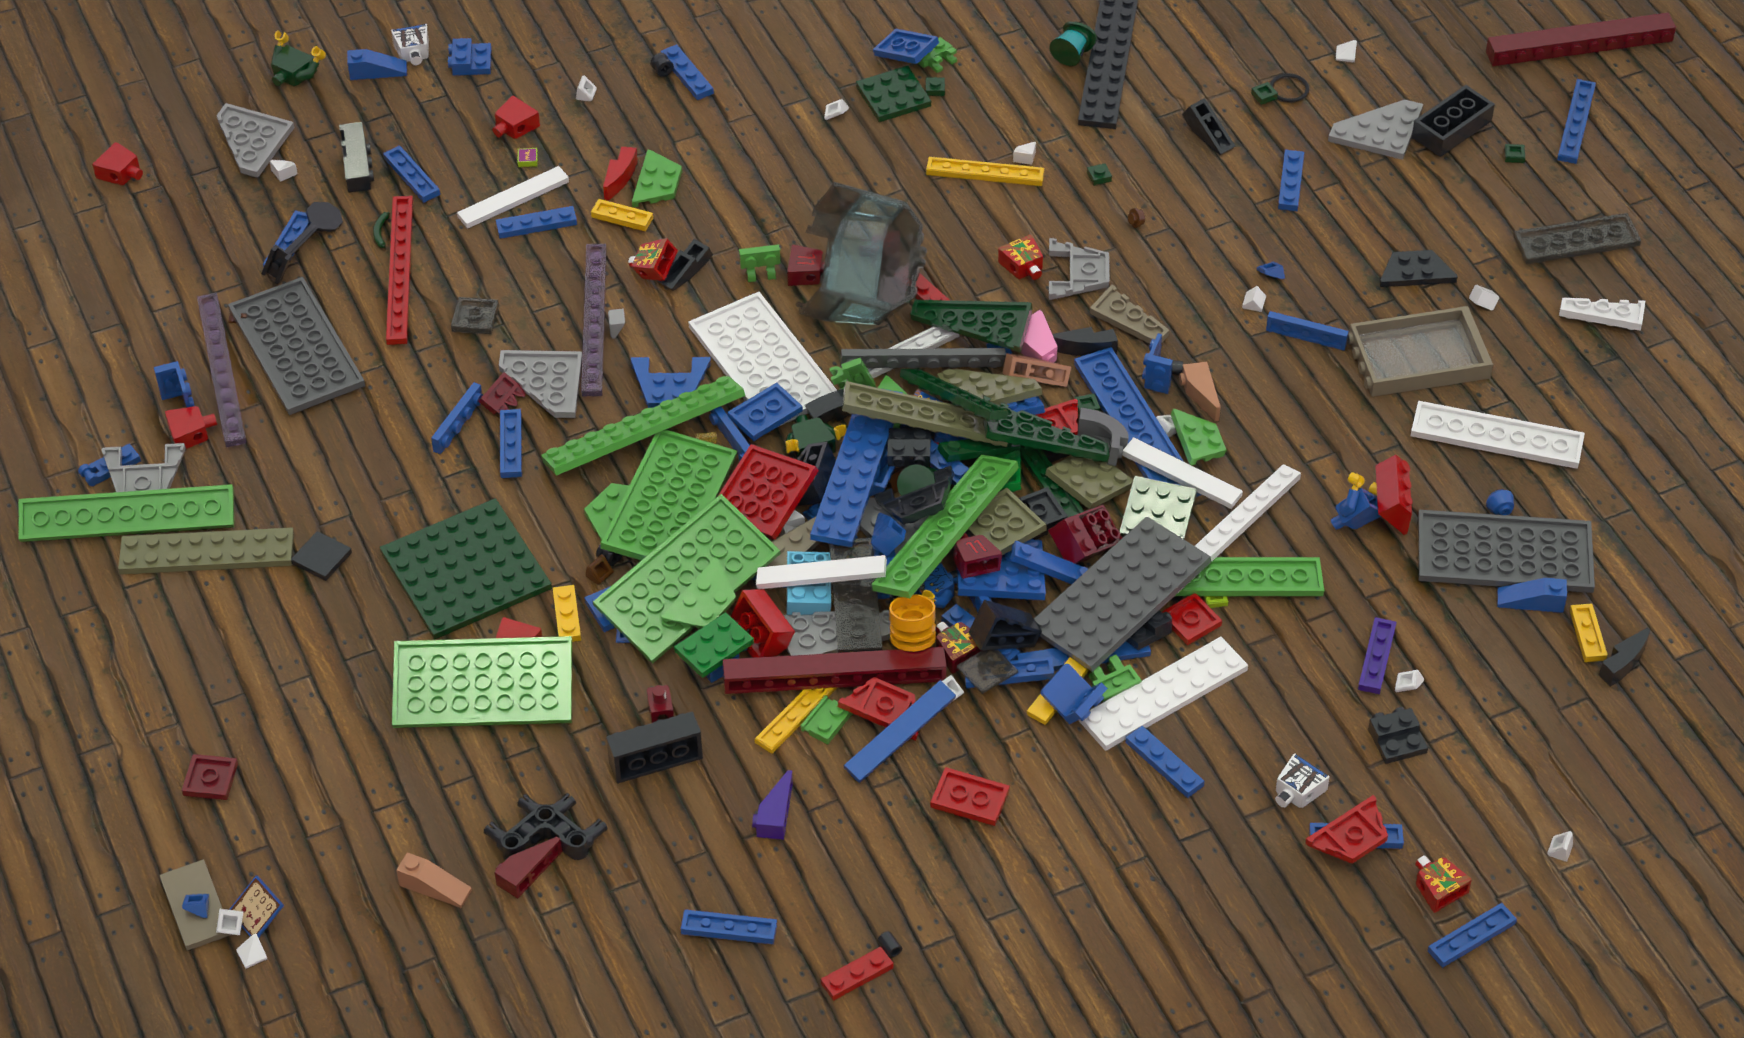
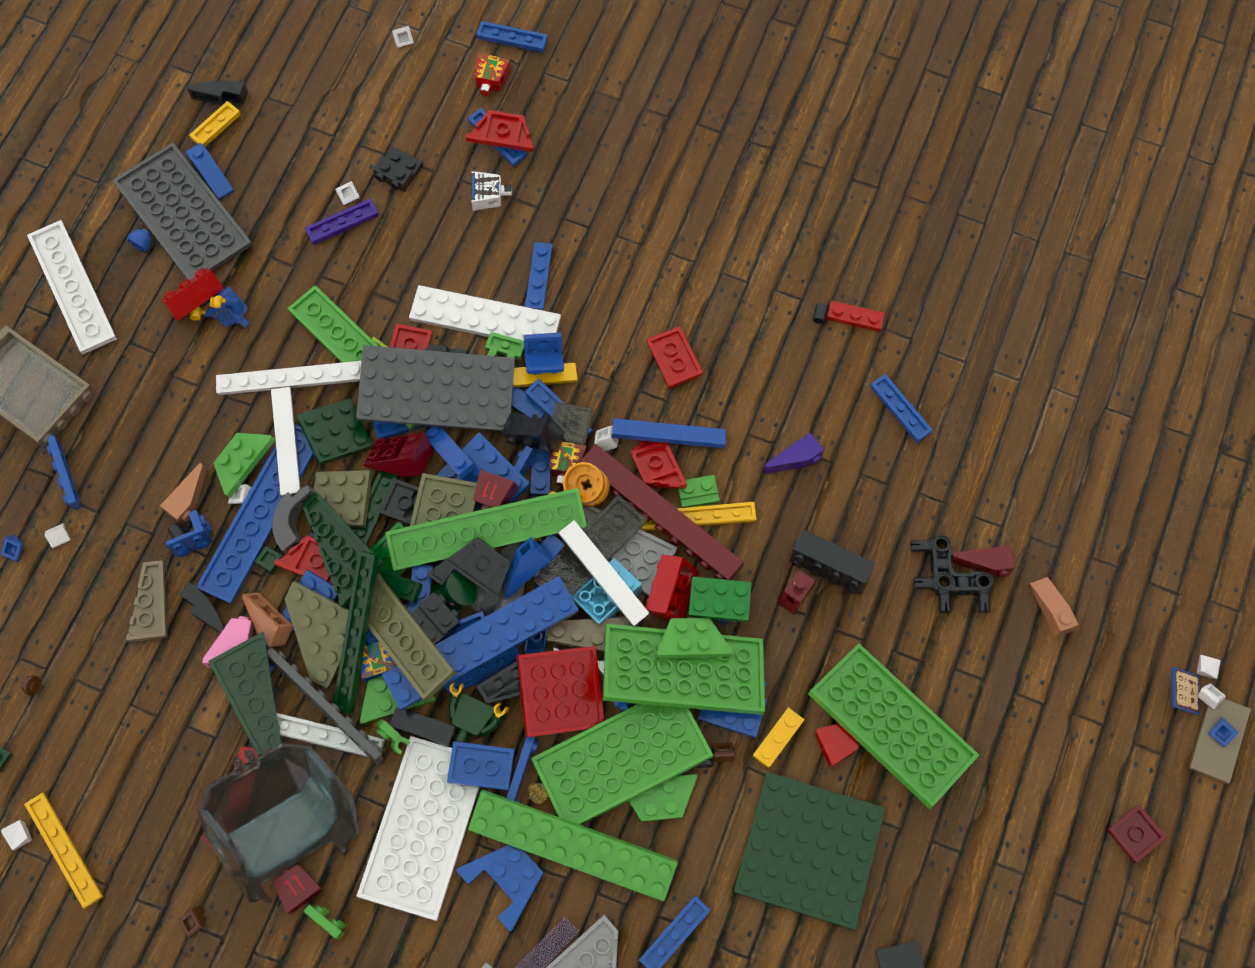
camera: 135 degrees left, 20 degrees up
red torso [998,234,1043,280] -> none
light grey wing [1049,238,1109,300] -> none

